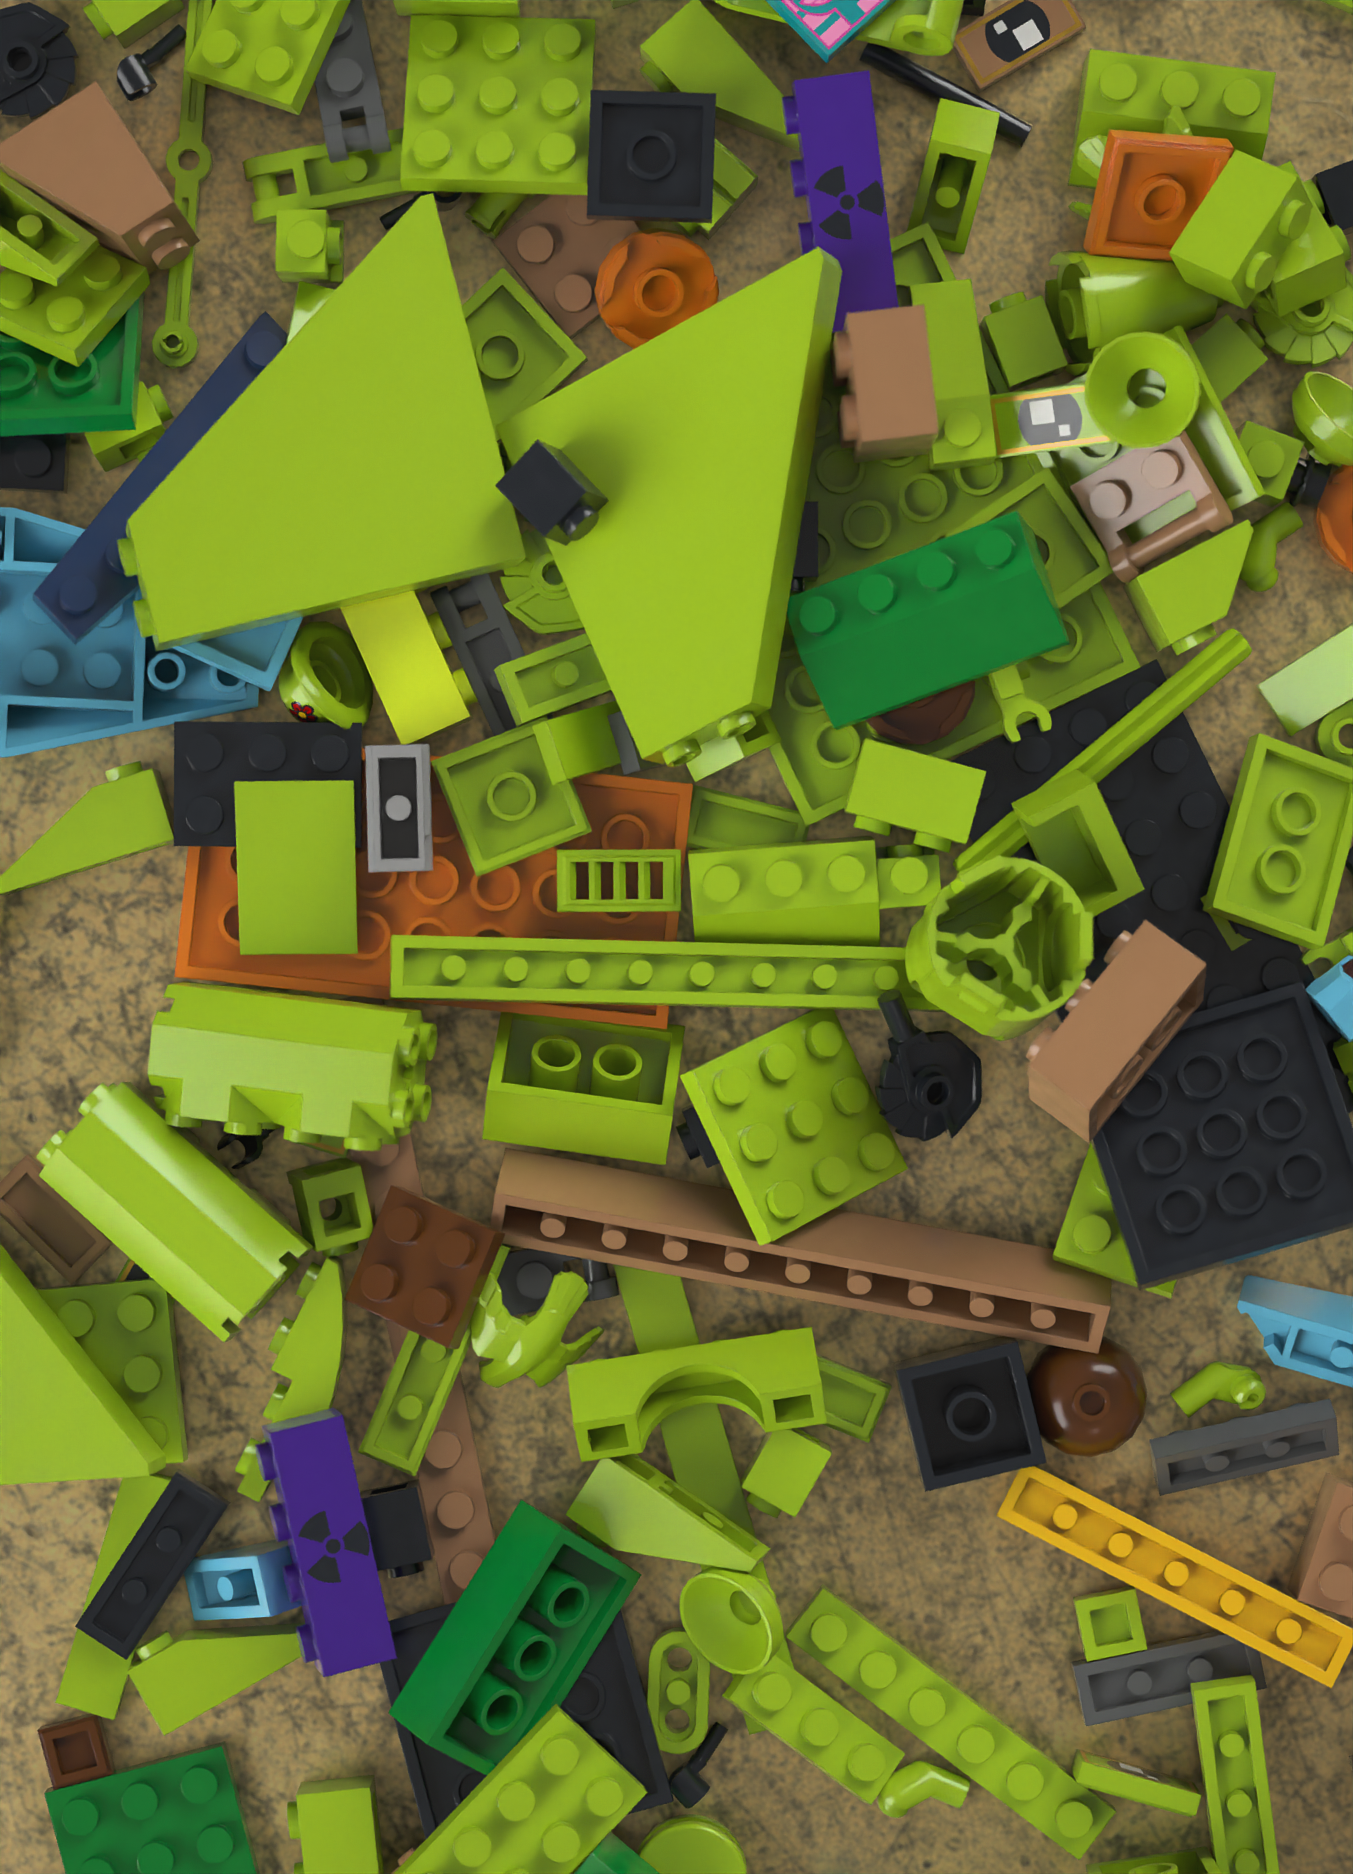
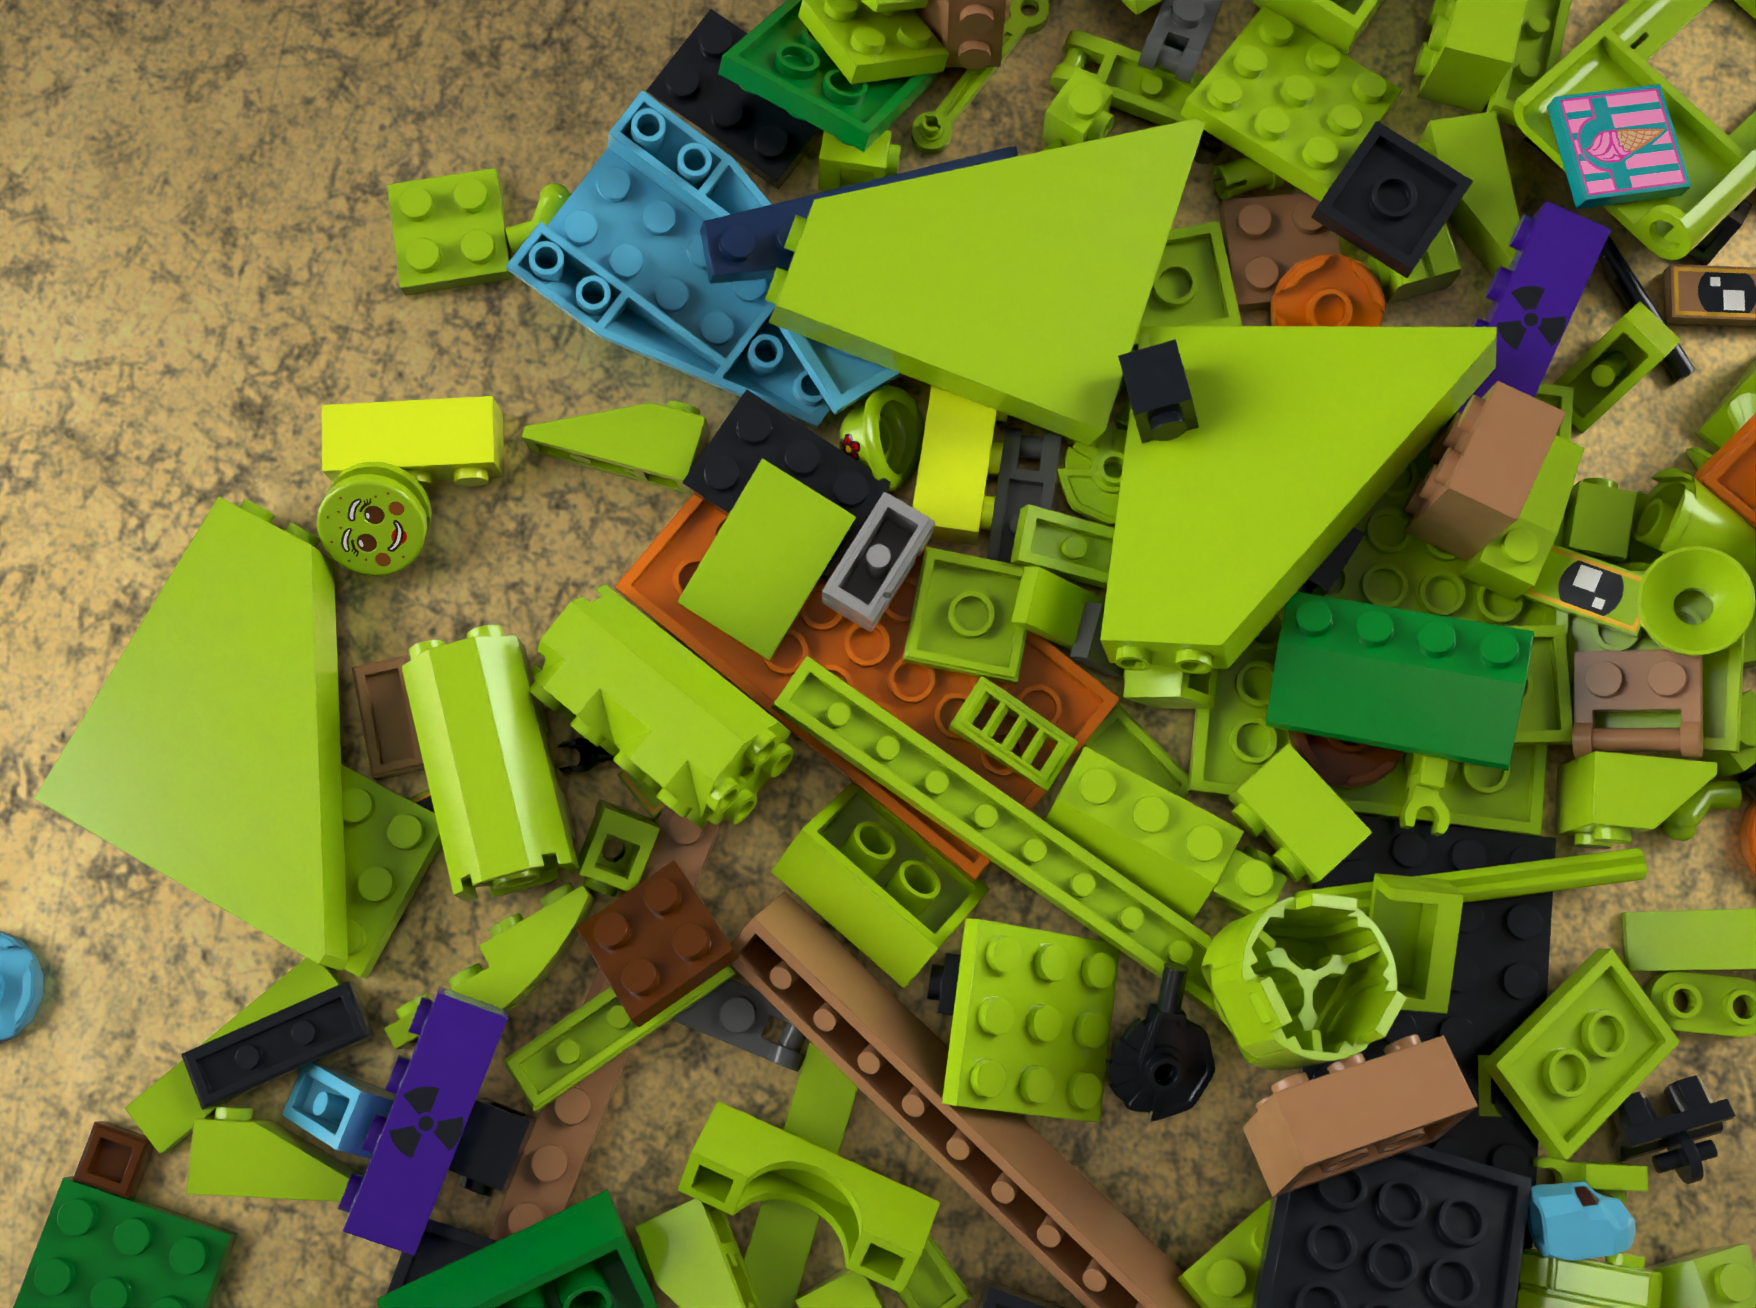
camera: 35 degrees right, 10 degrees down
lime animal [470,1271,604,1388] -> none

